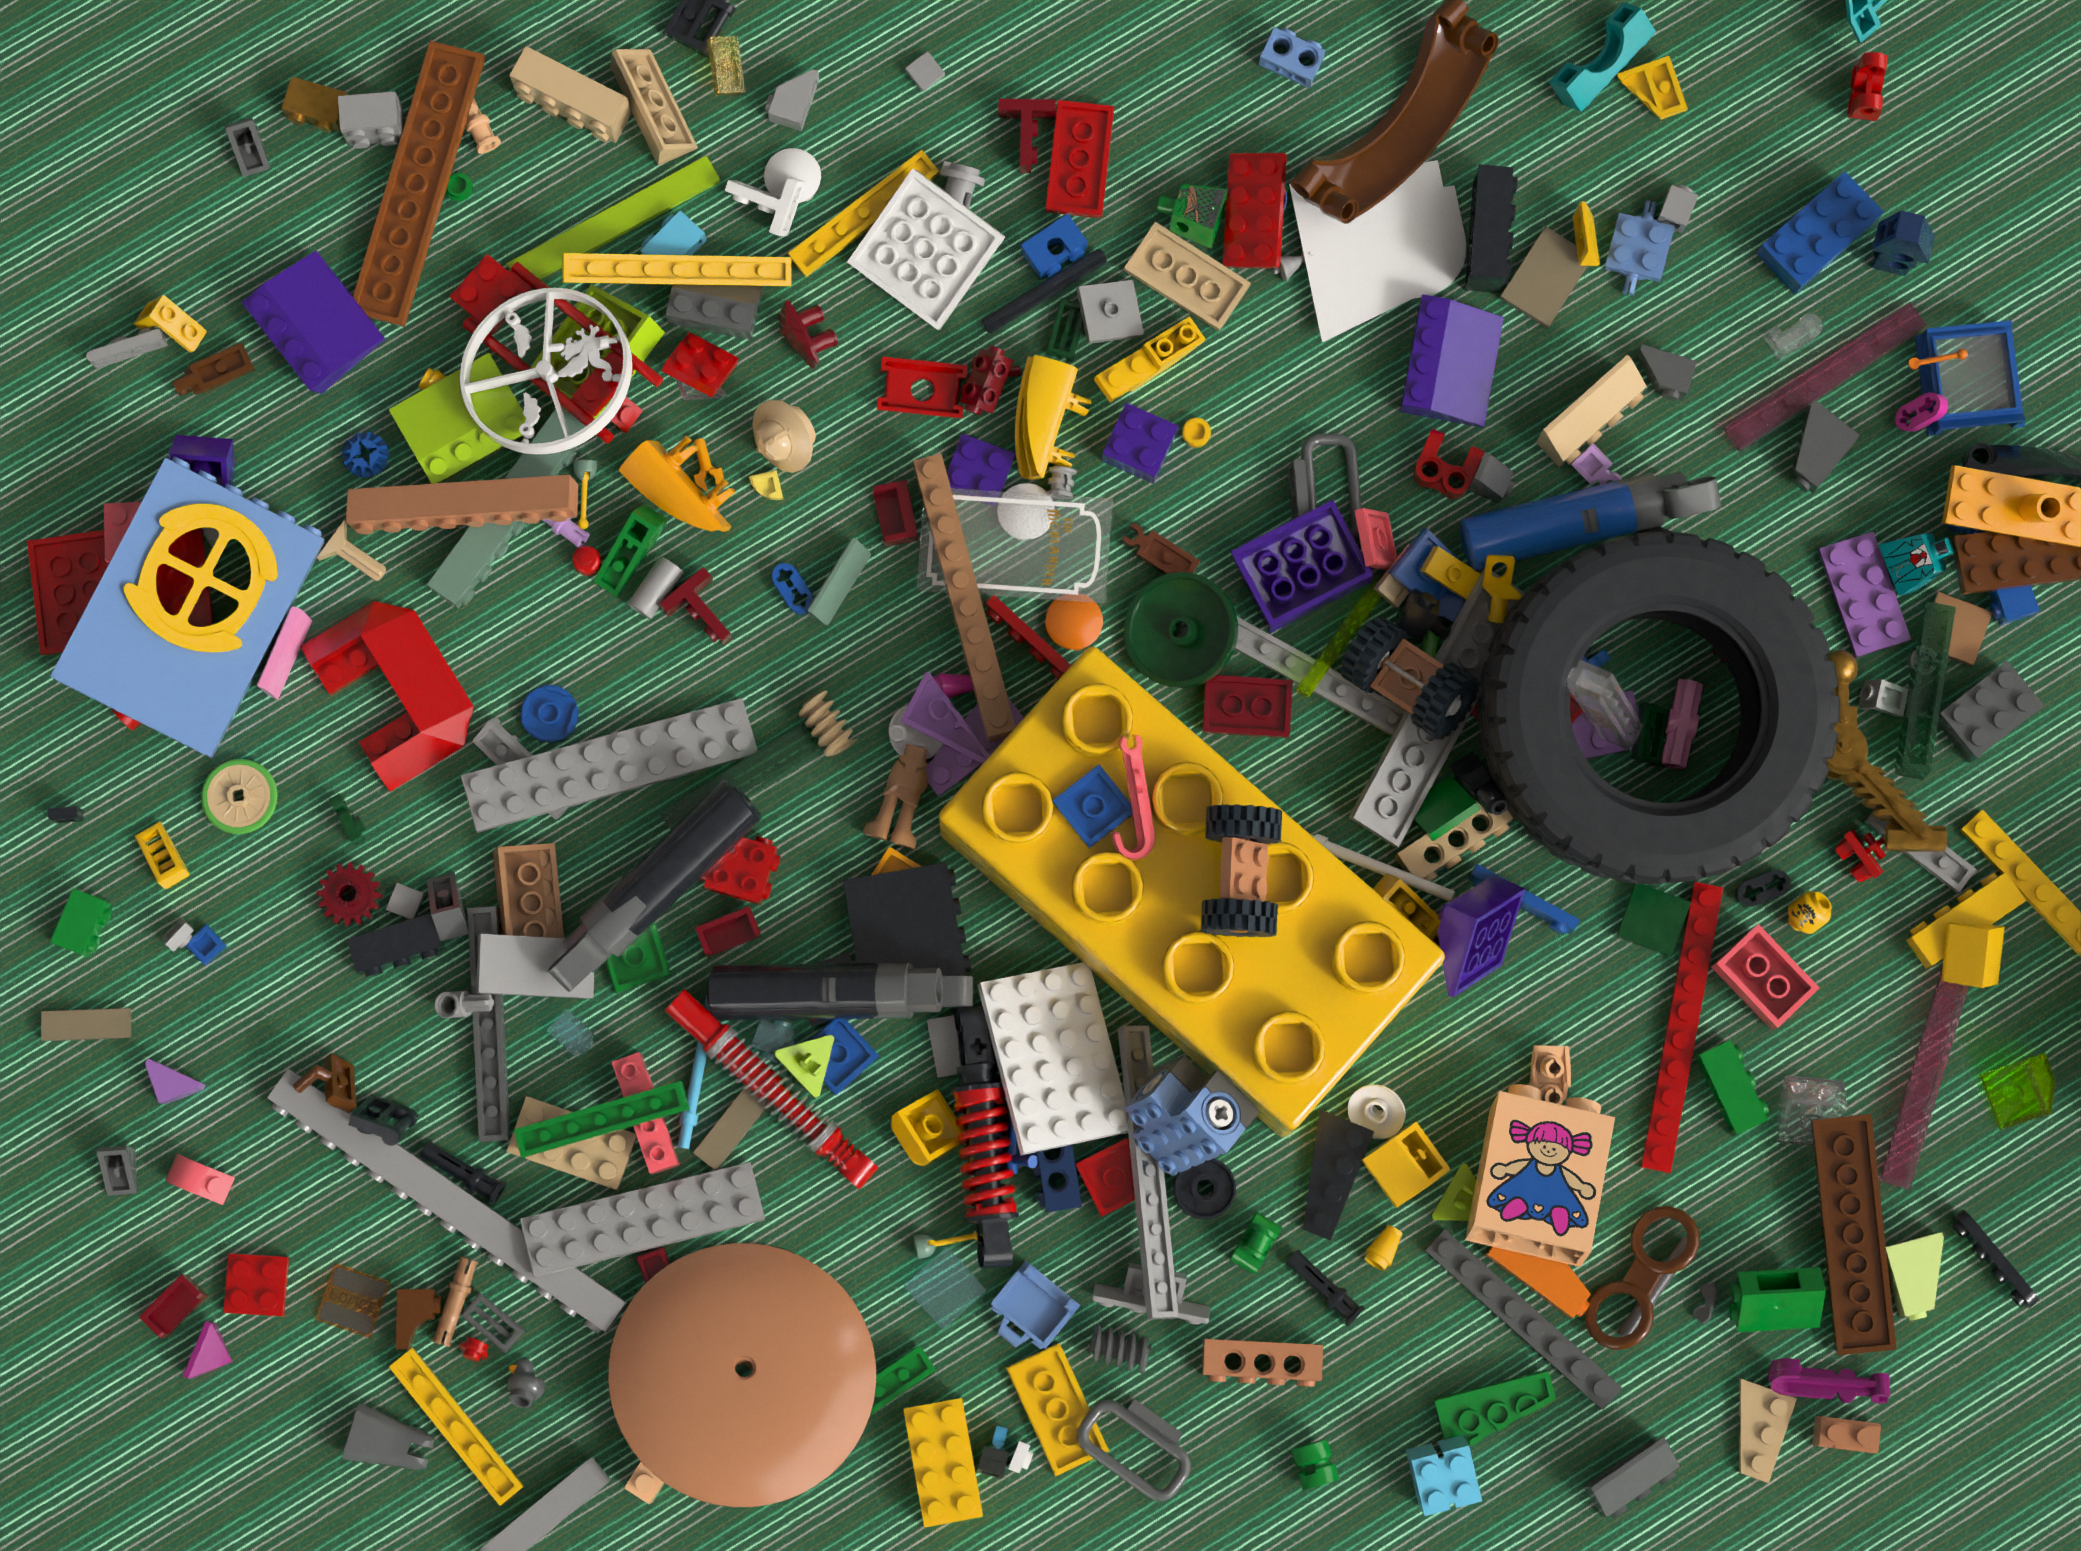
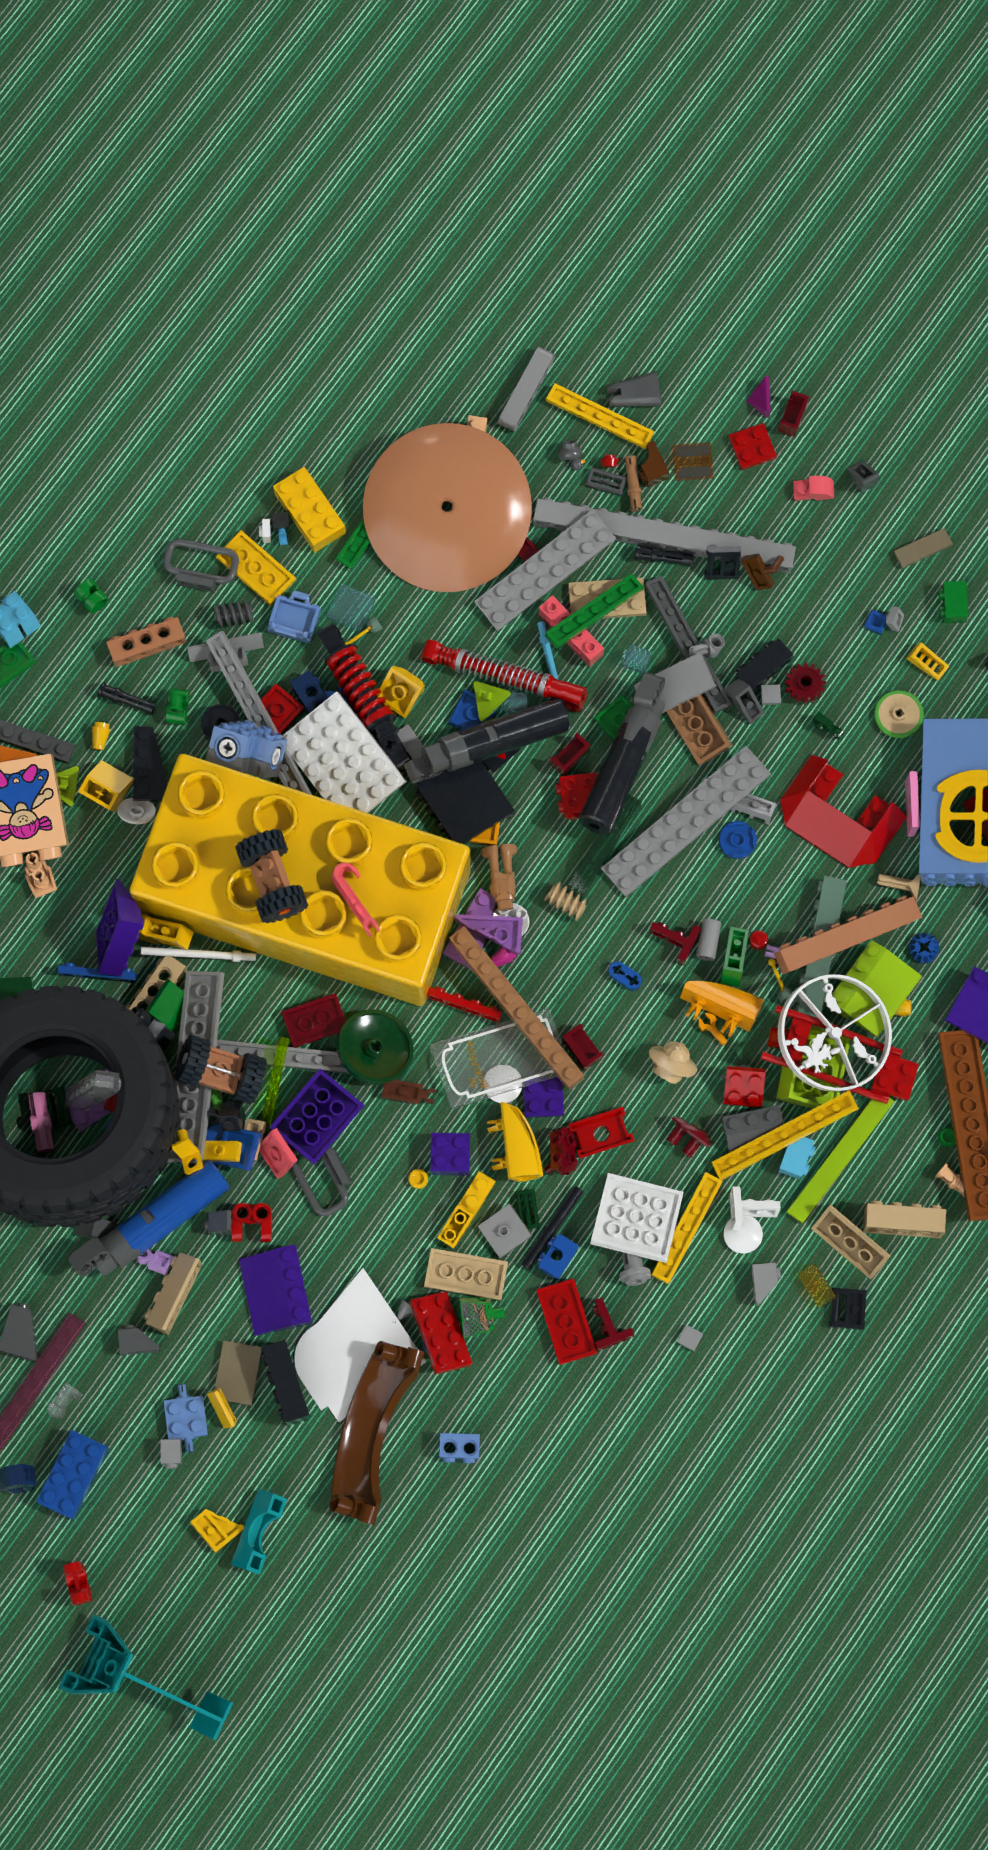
camera: 160 degrees right, 5 degrees down
medium lavender slope [145,1059,206,1105] -> none
dark tan tile [693,1088,770,1171] -> none
light yellow tile [749,470,783,500] -> none
sand green slope [808,538,871,625] -> none
orange dish [1045,593,1103,651] -> none
light grey bush [1047,466,1077,500] -> none
blue tile [1053,764,1133,849] -> none

